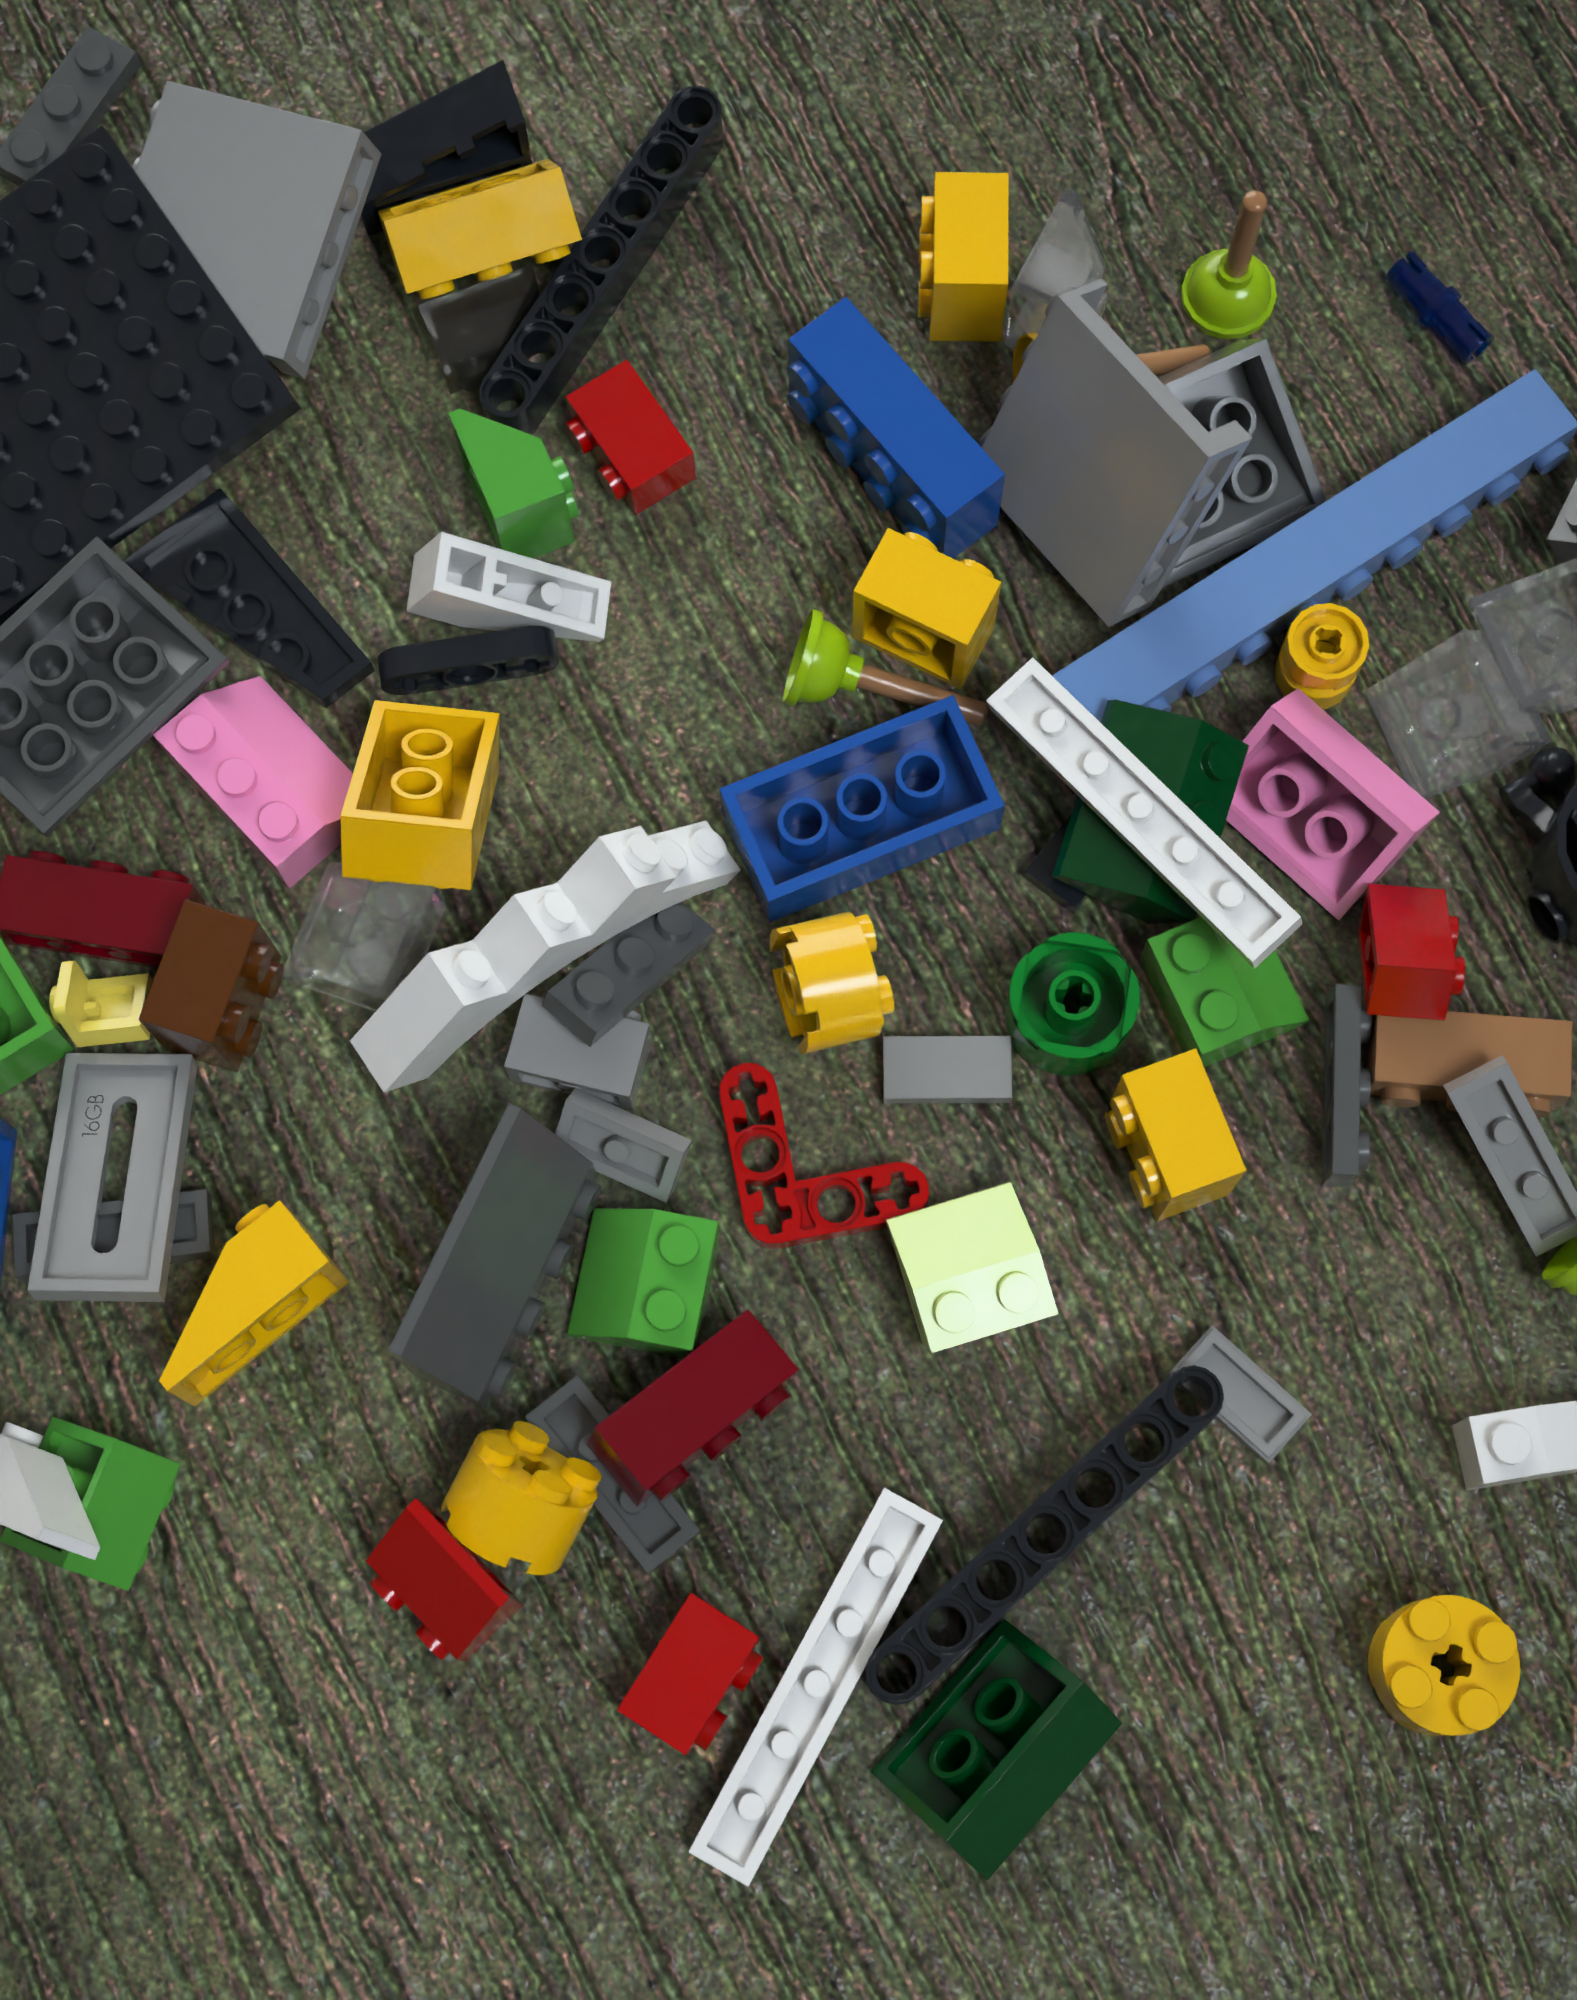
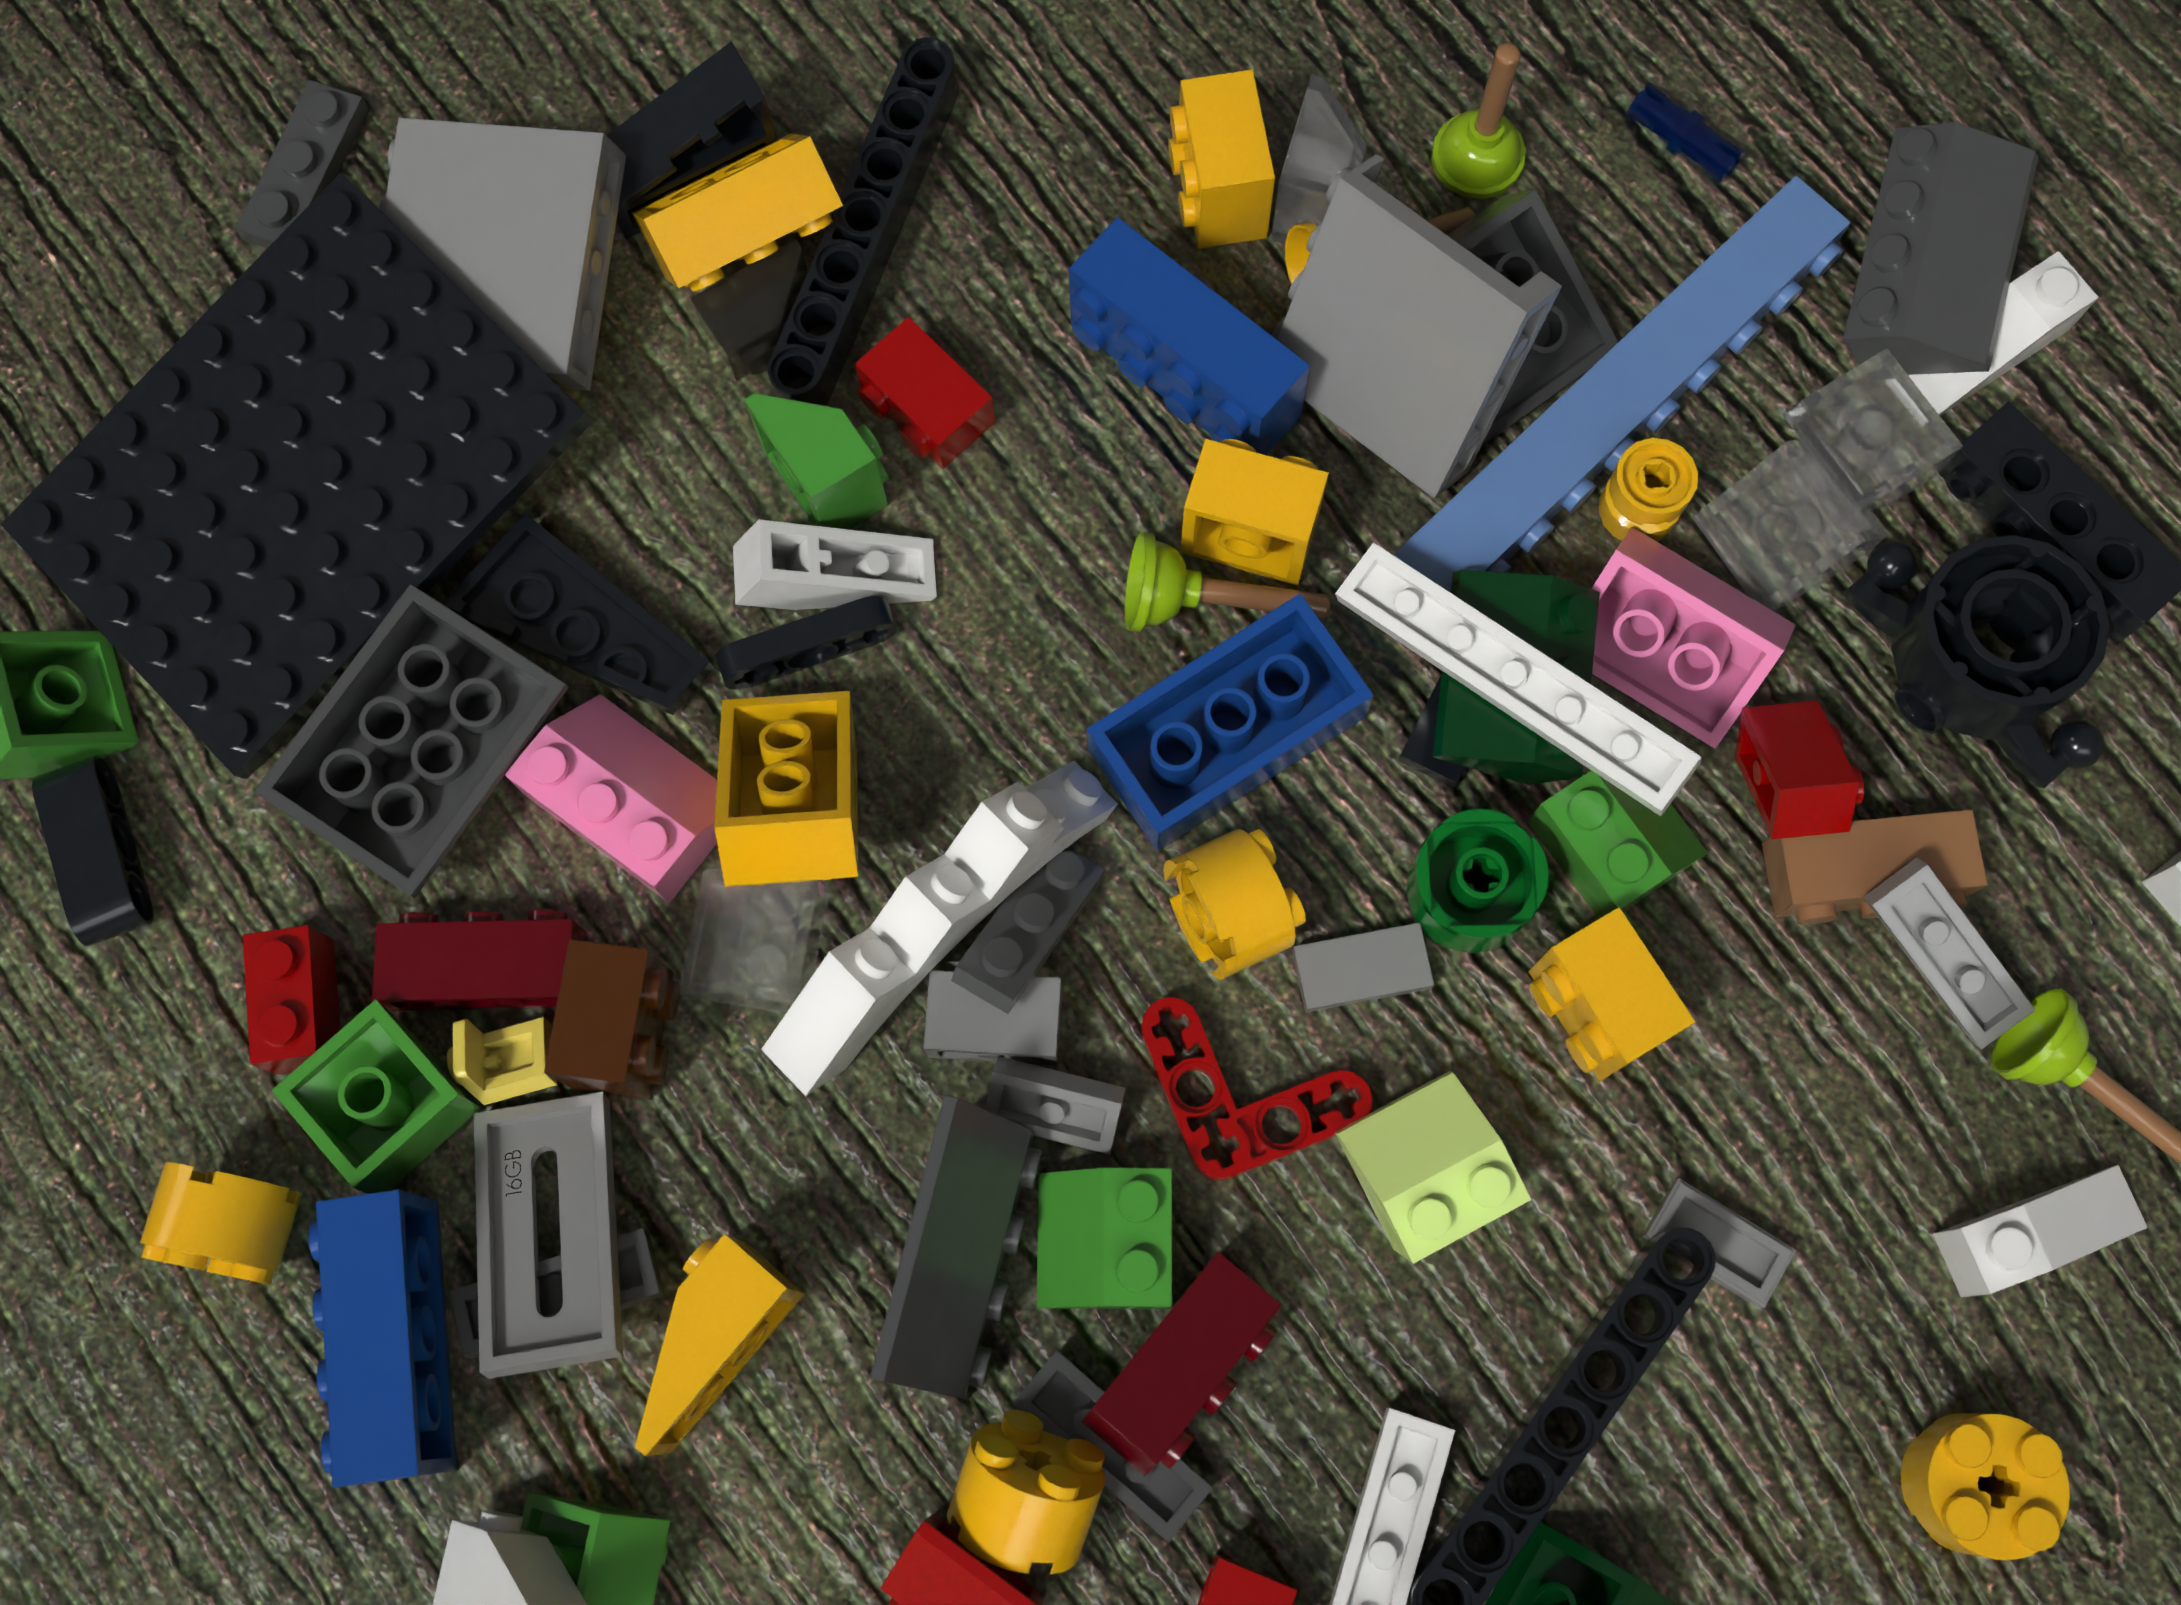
camera: 10 degrees left, 0 degrees up
dark grey plate [1322,984,1372,1188] -> none

